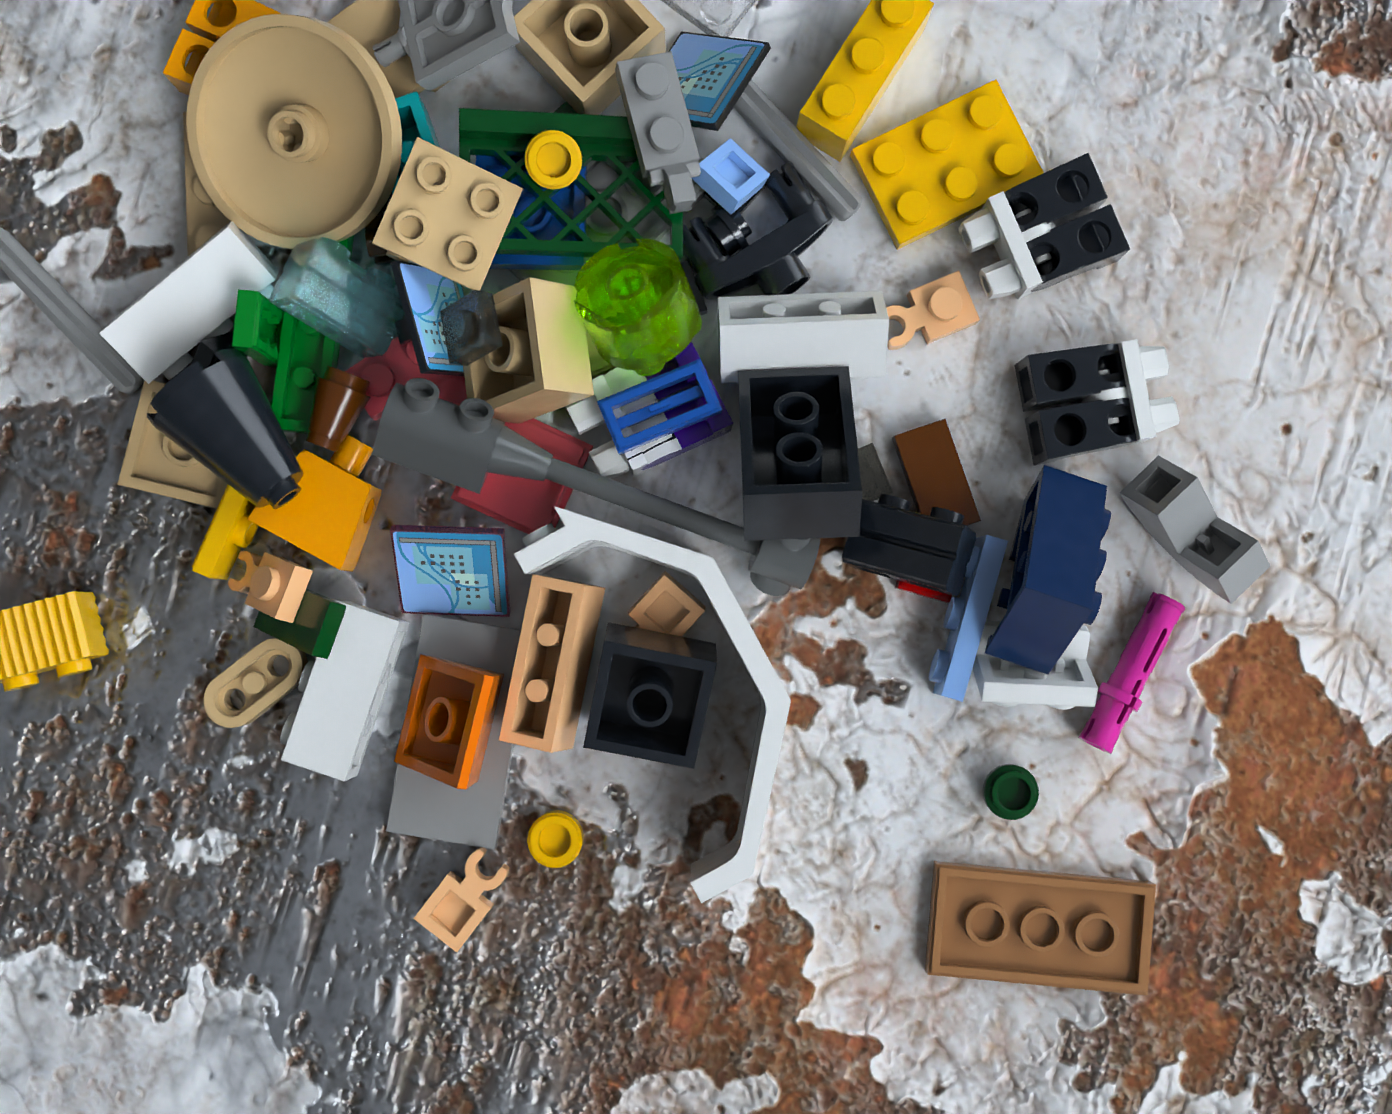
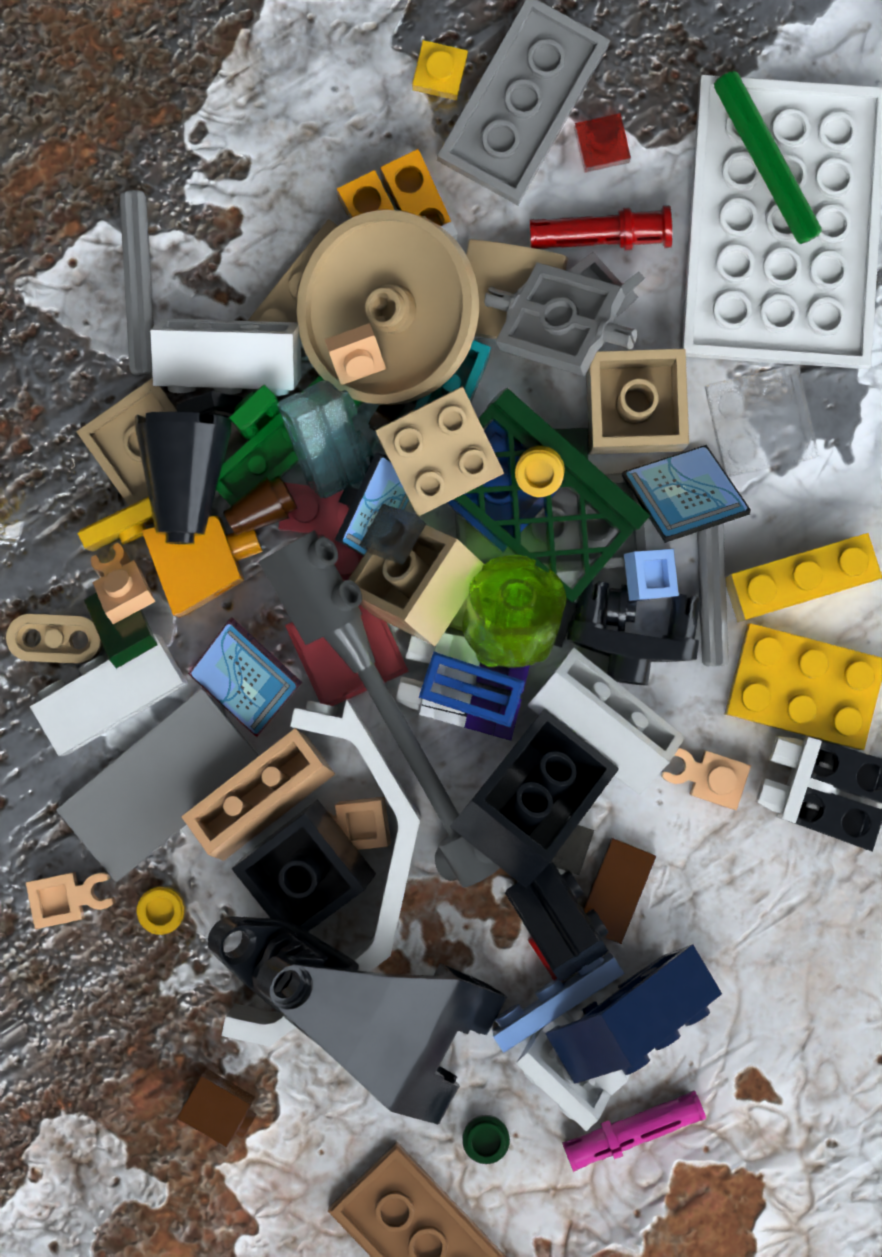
camera: 40 degrees right, 0 degrees up
orange slope [394,654,504,790] -> none
light grey hinge [615,51,701,214] -> none
black hips [1014,339,1180,466] -> none
light grey brick [1120,455,1270,604] -> none
none -> reddish brown brick [177,1068,257,1147]
none -> black piece [208,916,507,1125]
none -> light nougat plate [324,323,386,385]

